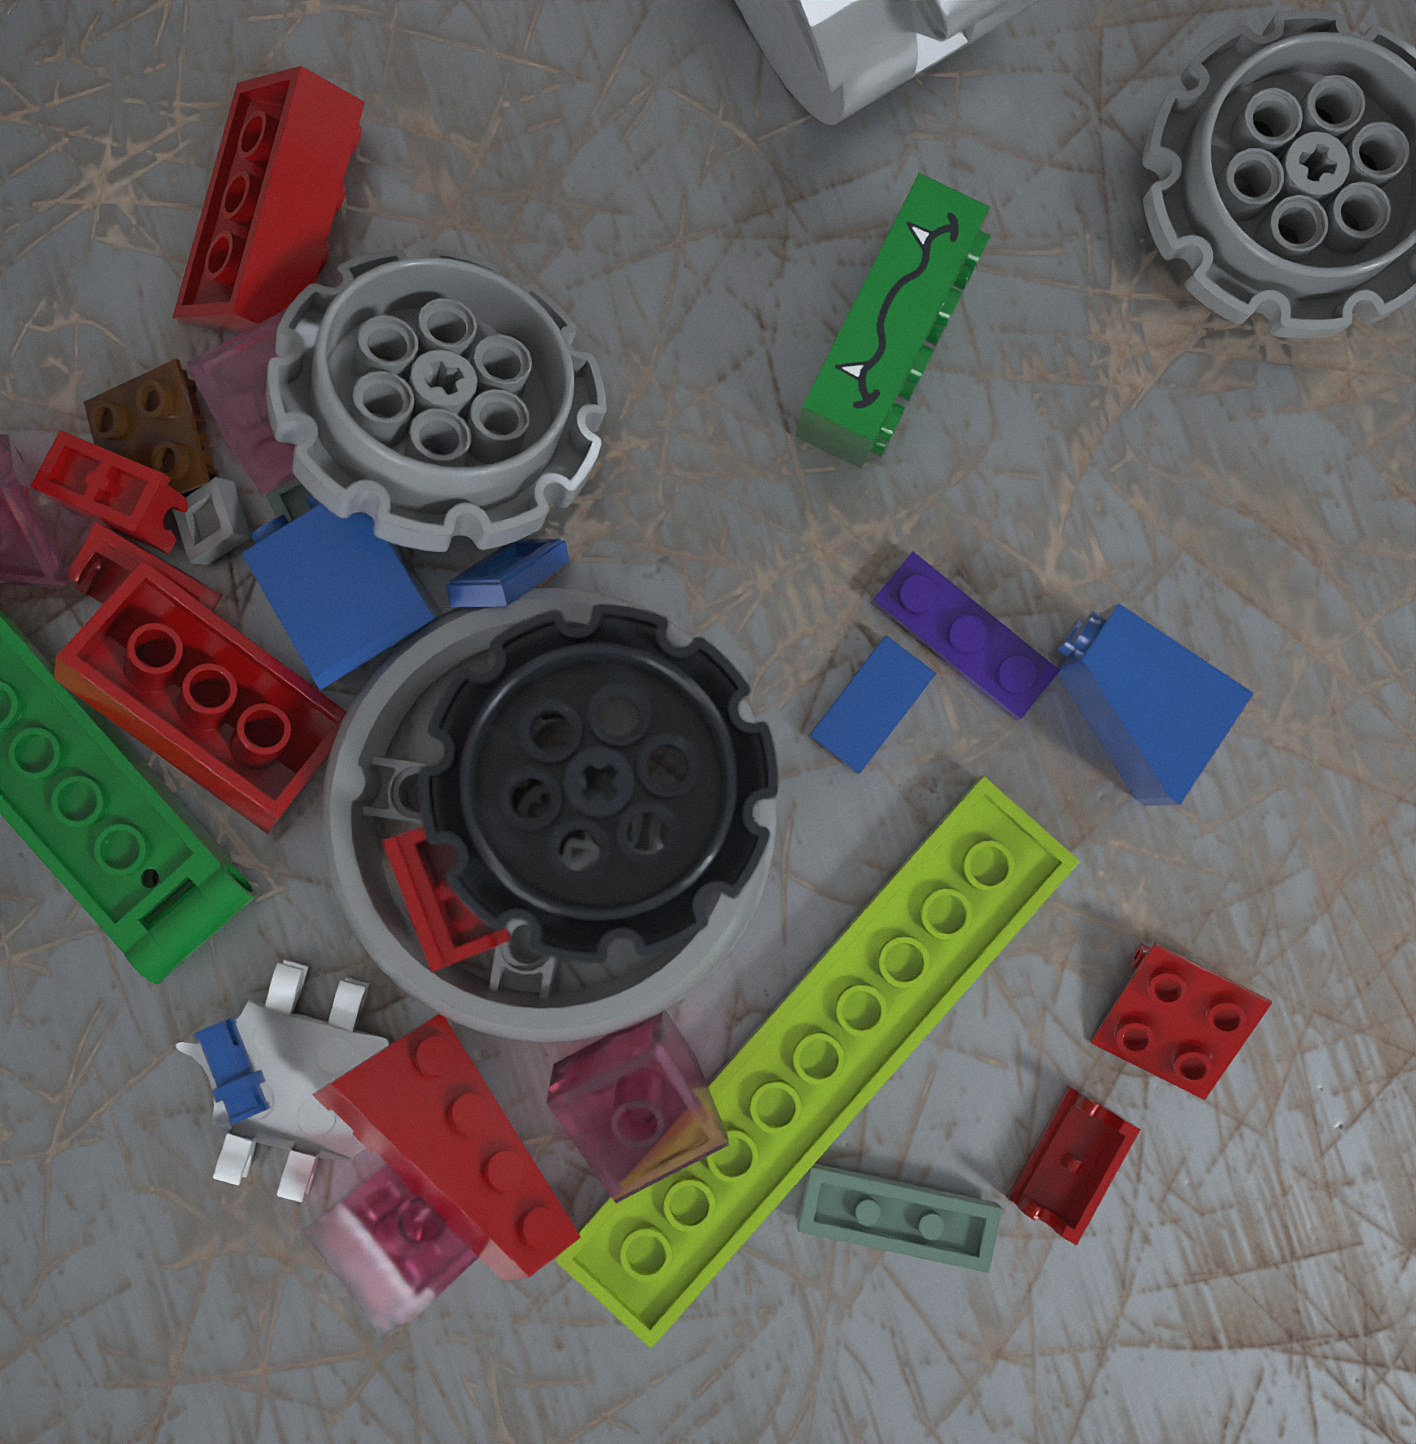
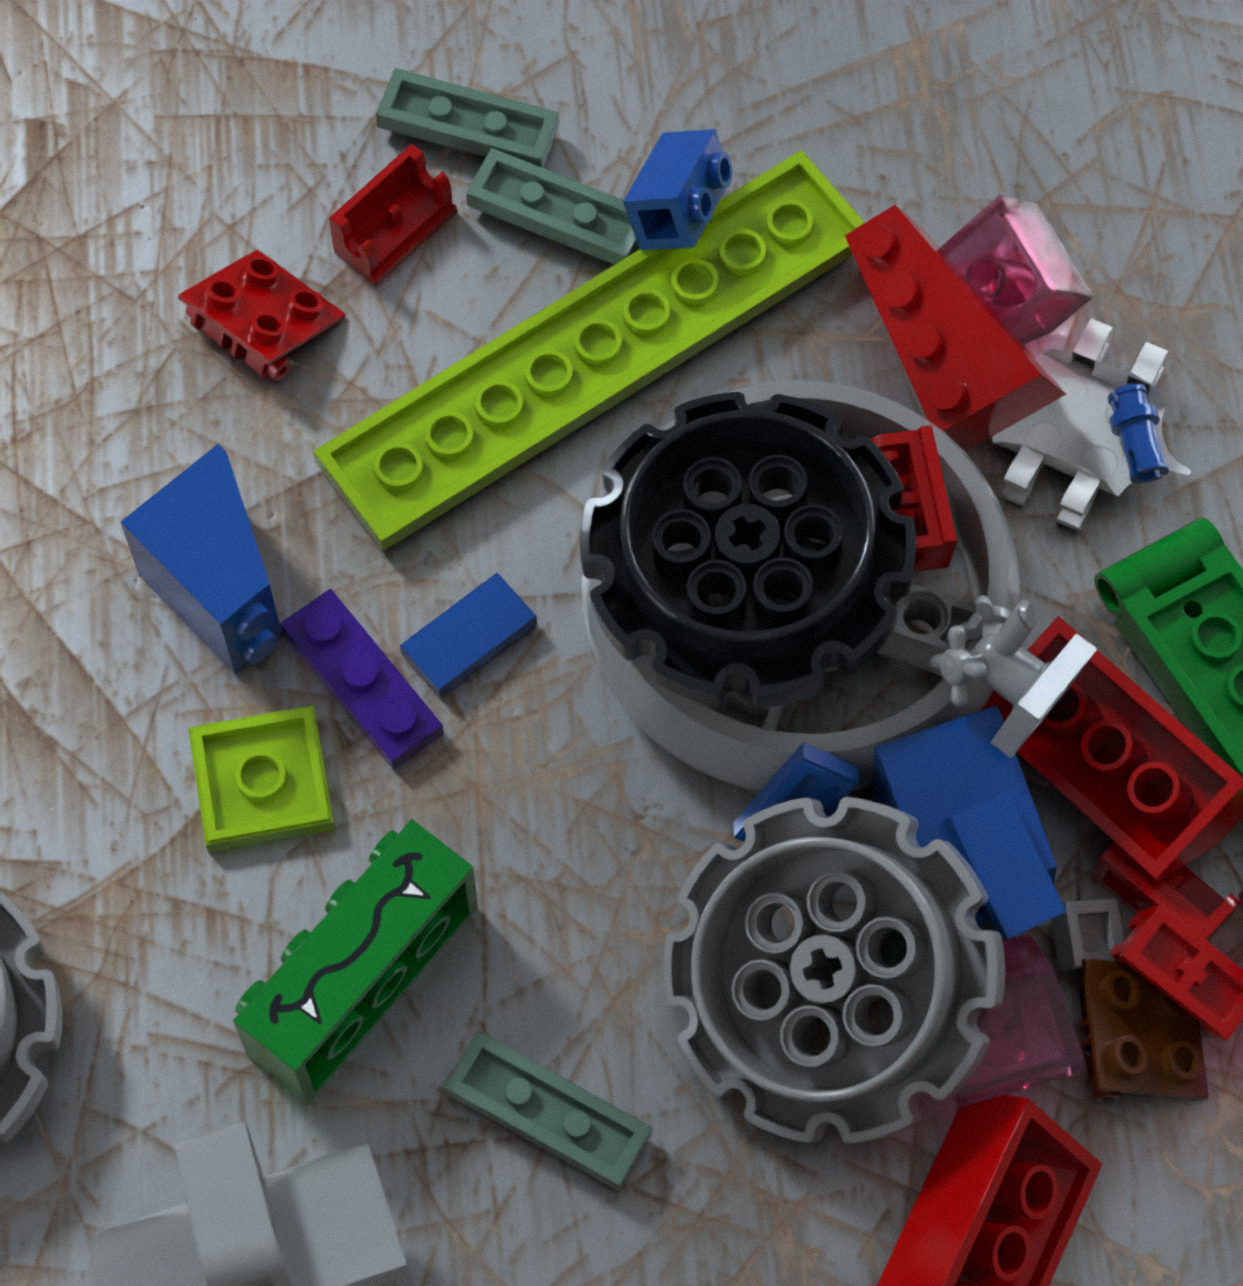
camera: 165 degrees left, 20 degrees down
clear pink slope [546,1010,729,1203] -> none
none -> lime tile [188,705,335,853]
none -> sand green plate [376,68,560,168]
none -> sand green plate [444,1030,653,1191]
none -> blue brick [623,129,732,250]
none -> light grey piece [930,595,1097,759]
none -> blue tile [945,790,1067,941]

